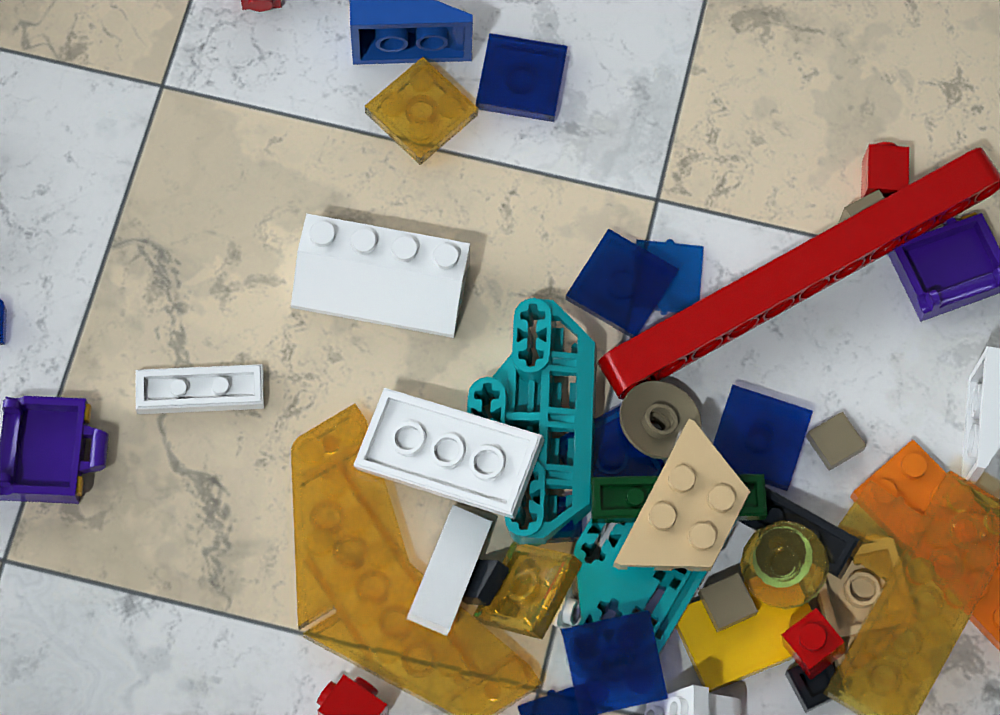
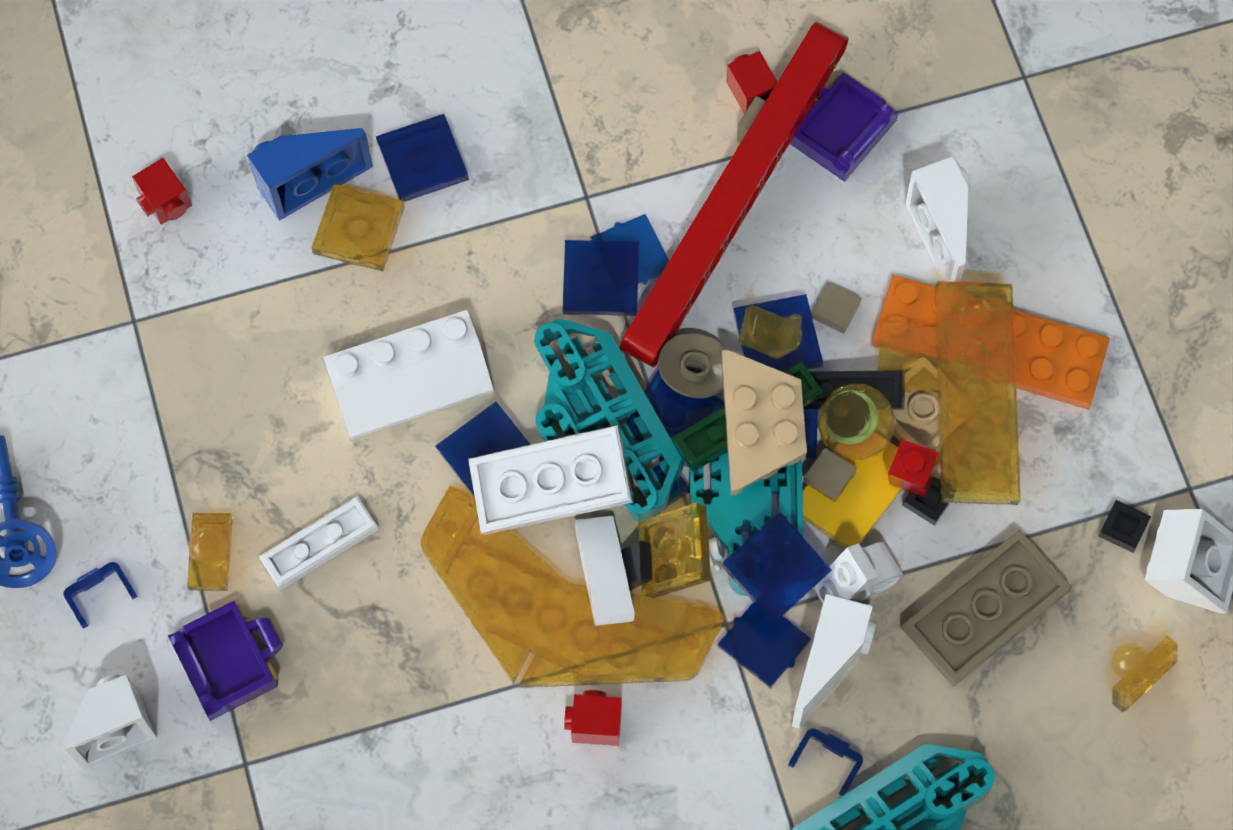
camera: 25 degrees left, 0 degrees up
none -> clear yellow tile [187,513,233,591]
none -> clear blue plate [435,401,531,498]
none -> clear yellow bracket [738,305,802,359]
none -> clear blue tile [804,409,818,458]

